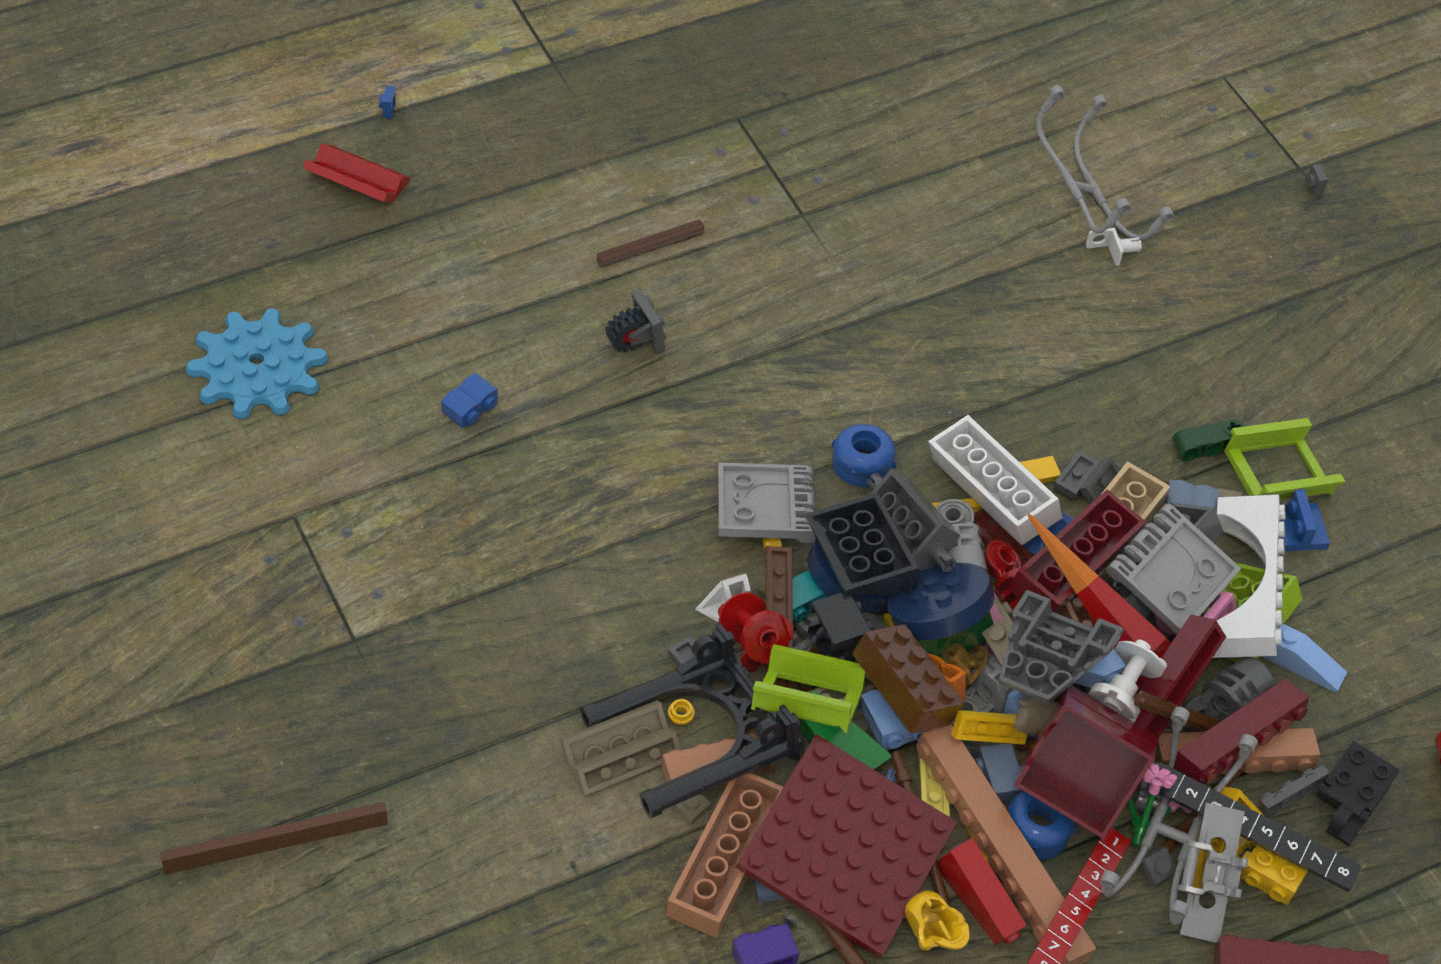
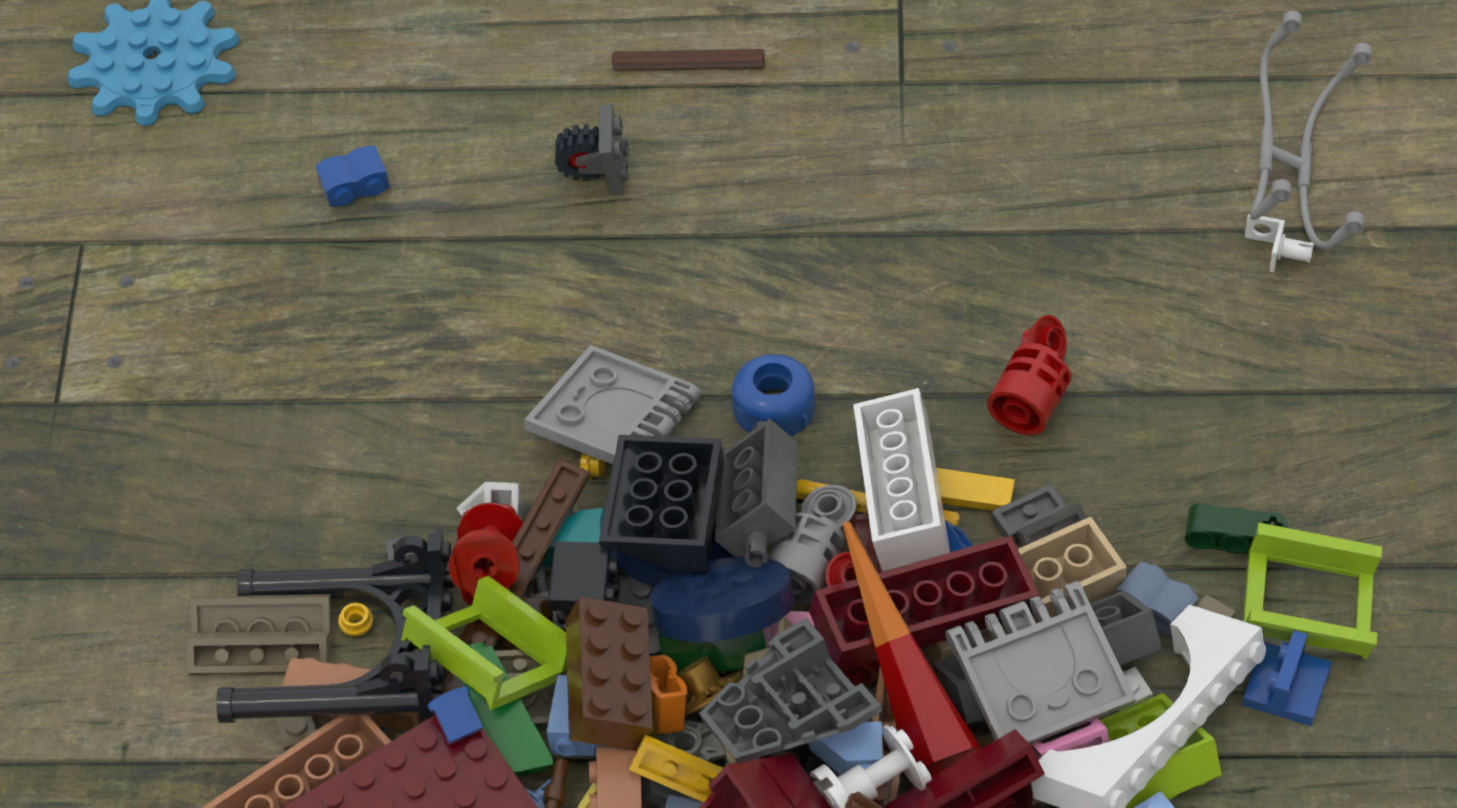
camera: 35 degrees right, 0 degrees up
none -> blue tile [428,687,483,745]
none -> red cylinder [987,314,1072,436]

